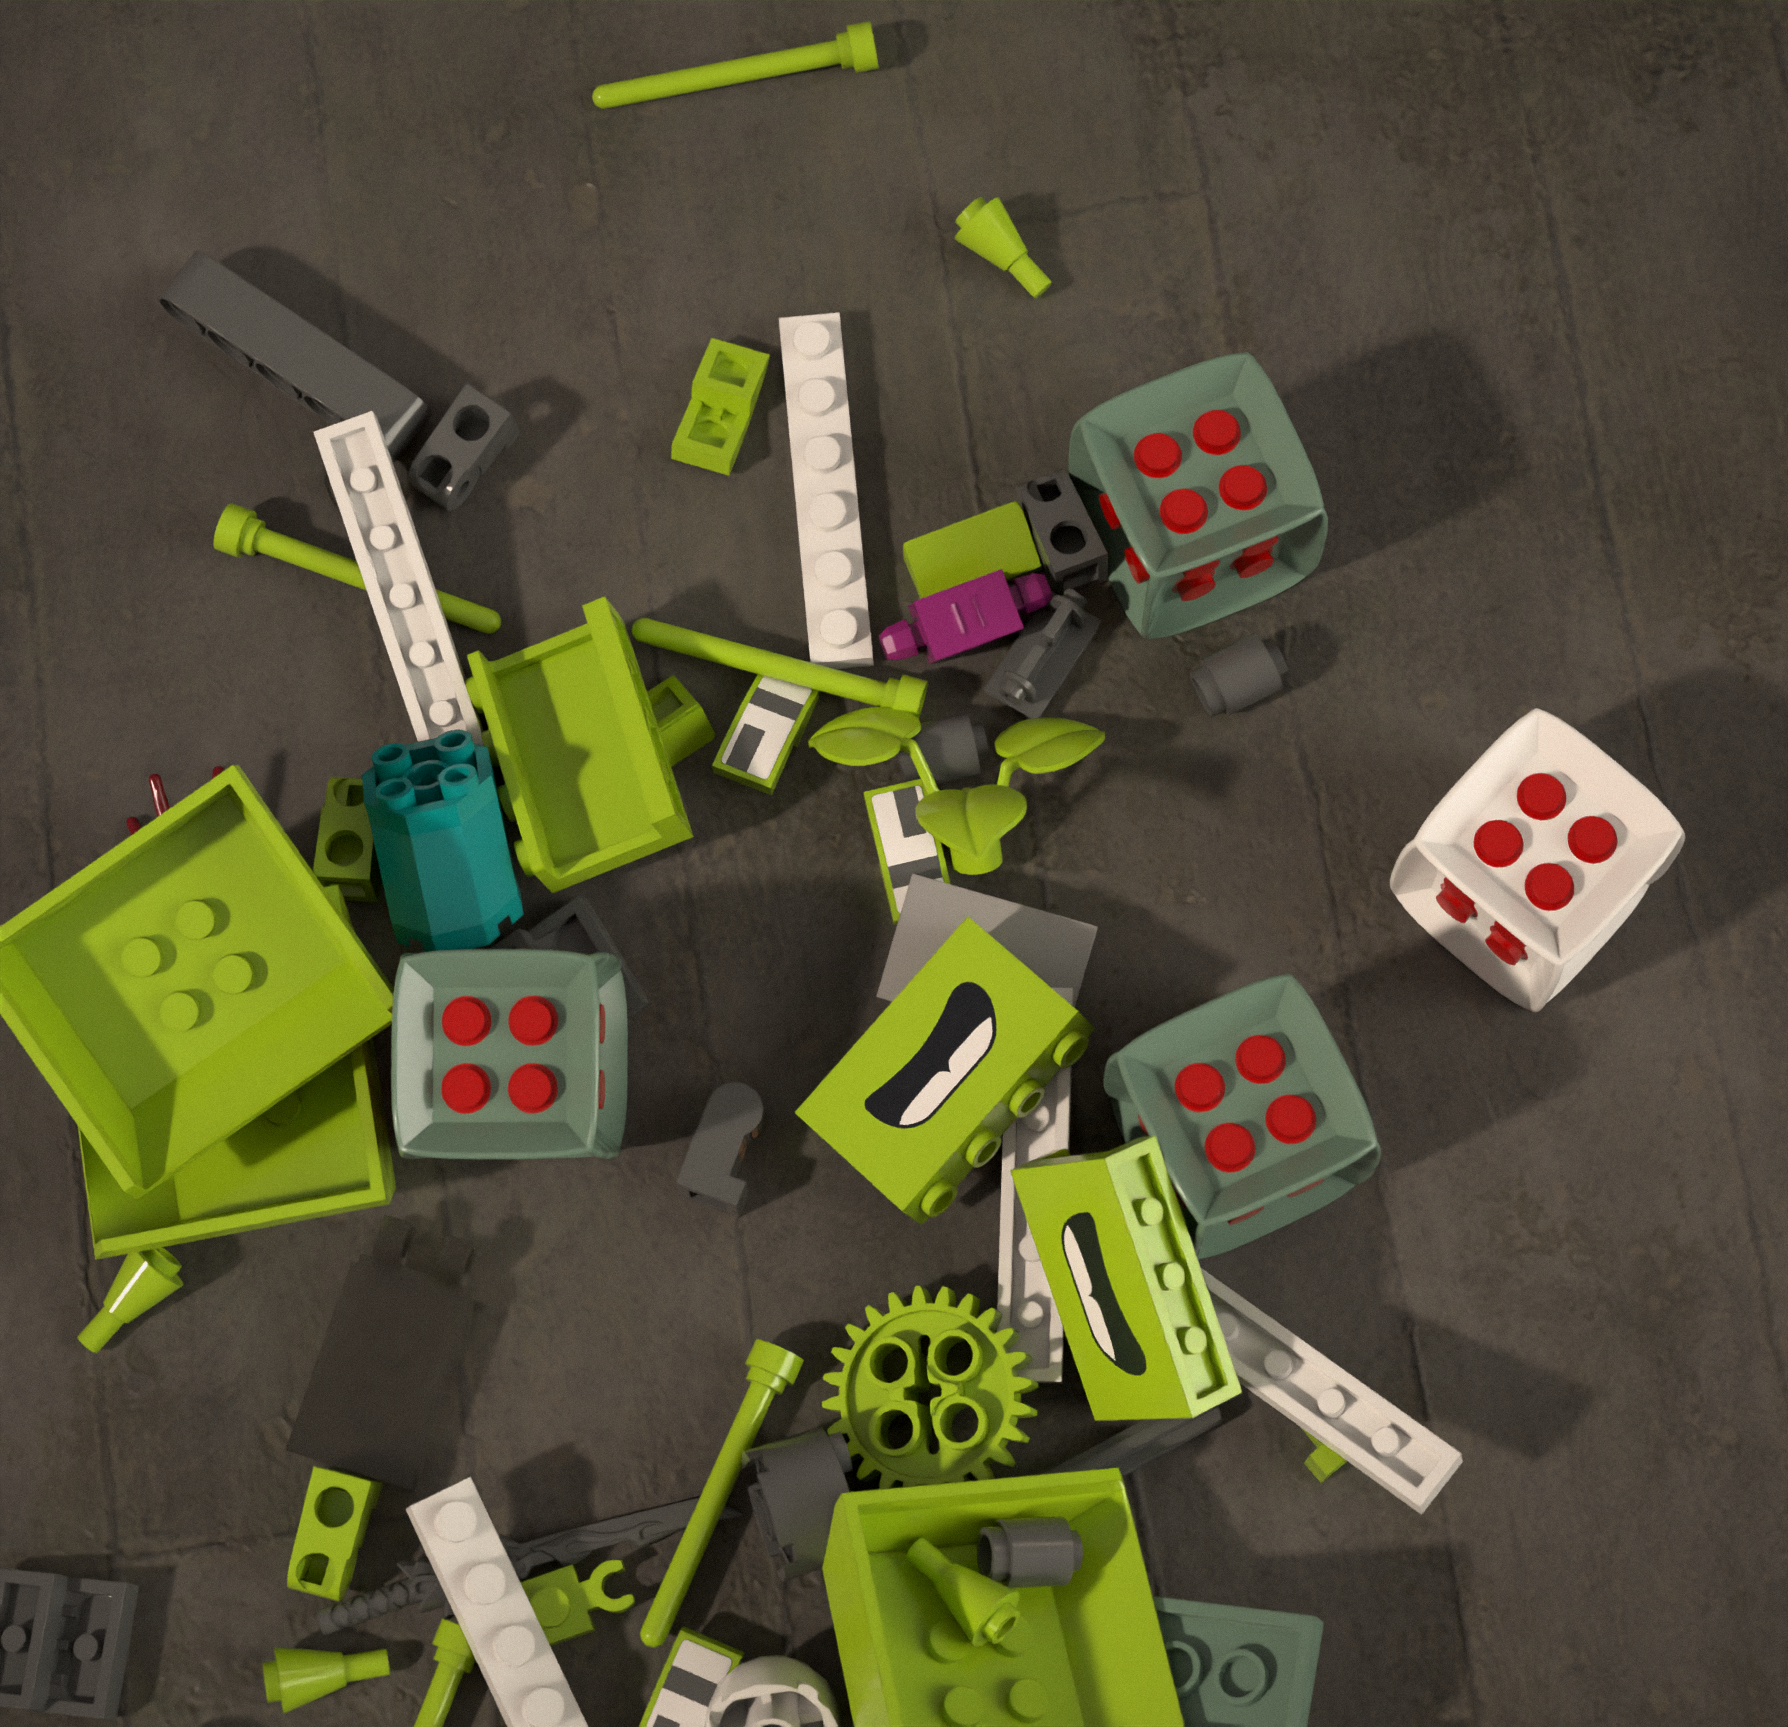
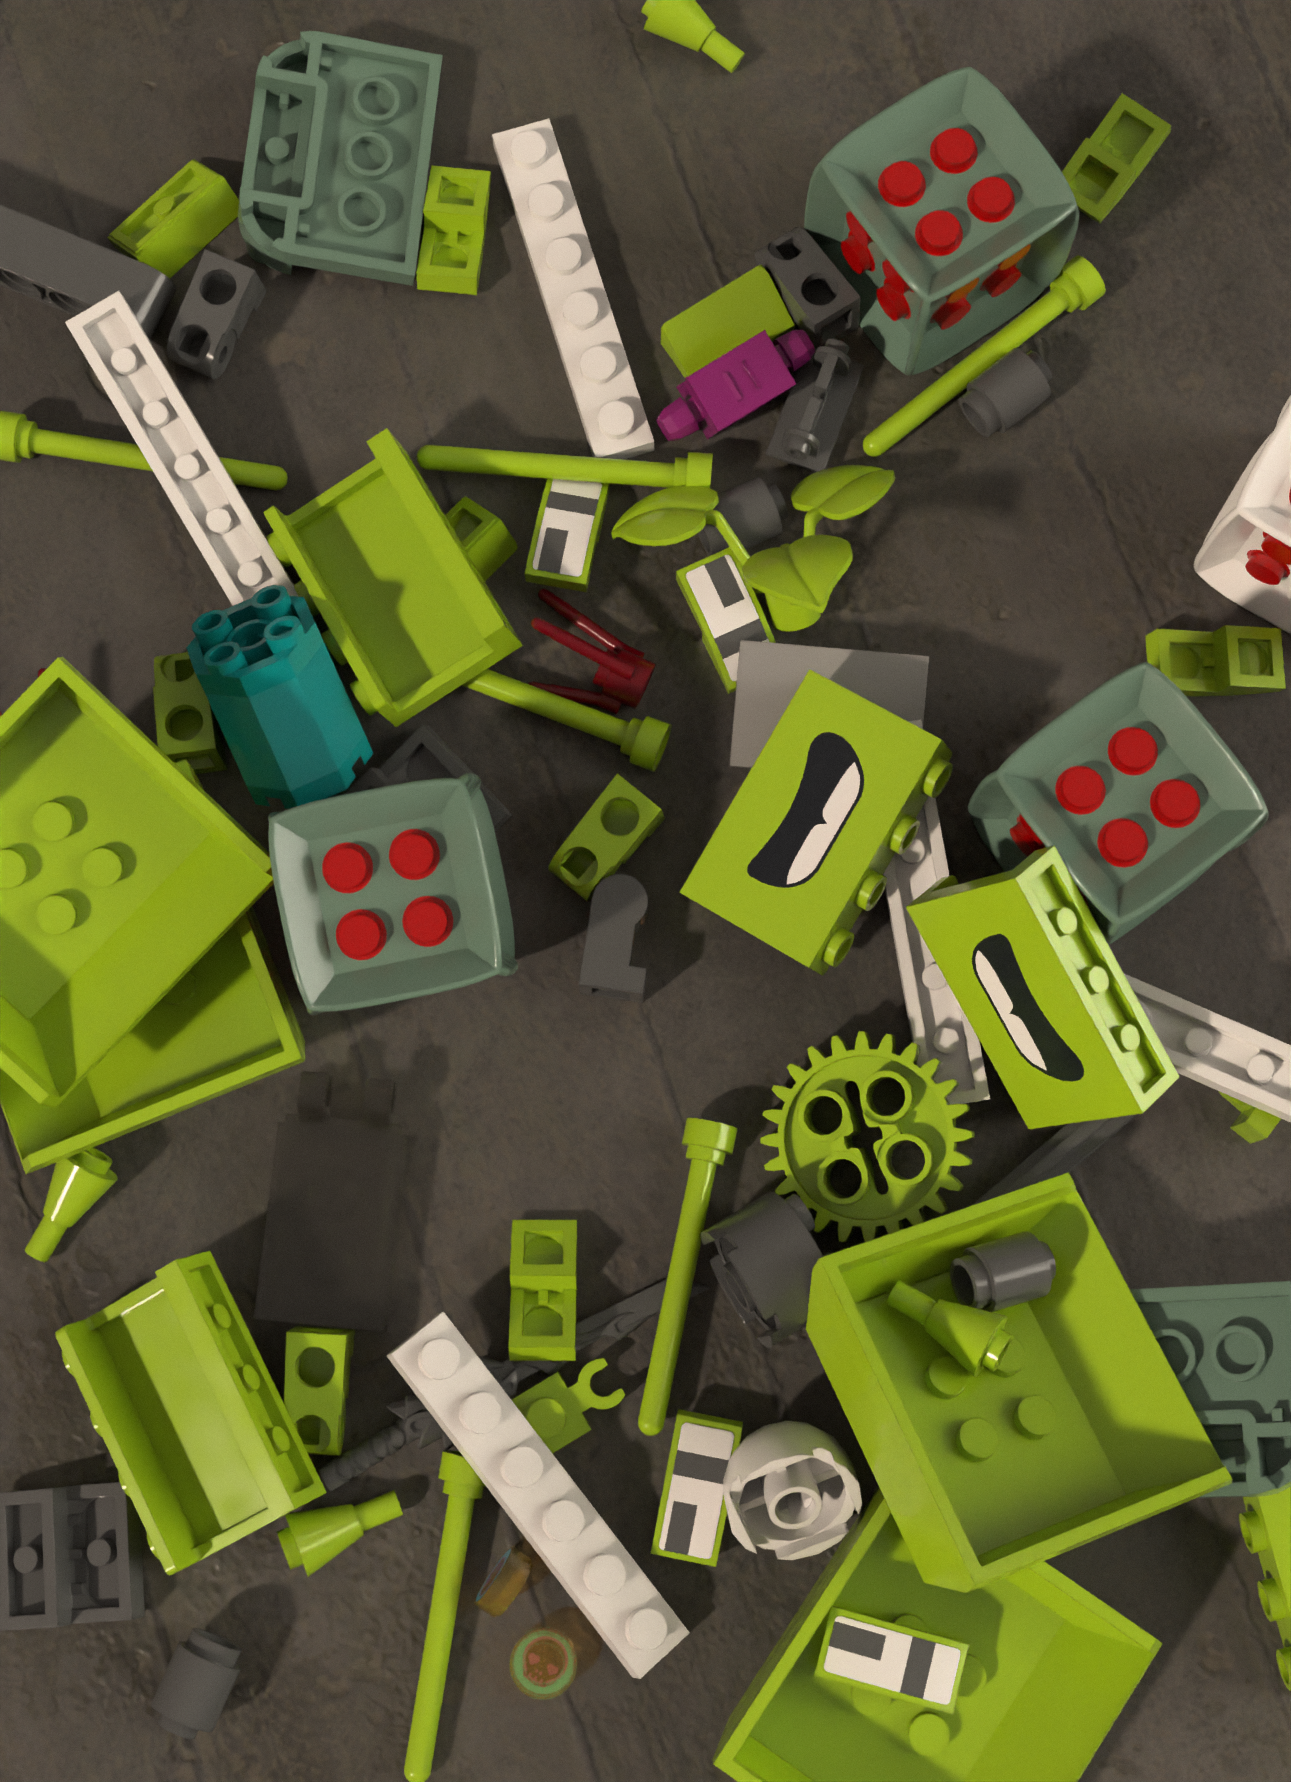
camera: 15 degrees left, 5 degrees up
none -> lime panel [55,1251,327,1576]
none -> lime slope [107,159,239,279]
none -> sand green plate [238,31,443,286]
none -> lime piece [461,669,672,772]
none -> lime slope [508,1220,577,1361]
none -> dark red plant [528,588,656,715]
none -> lime leg [548,773,665,902]
none -> lime piece [863,255,1106,457]
none -> lime slope [1062,93,1171,224]
none -> lime slope [1145,625,1286,697]

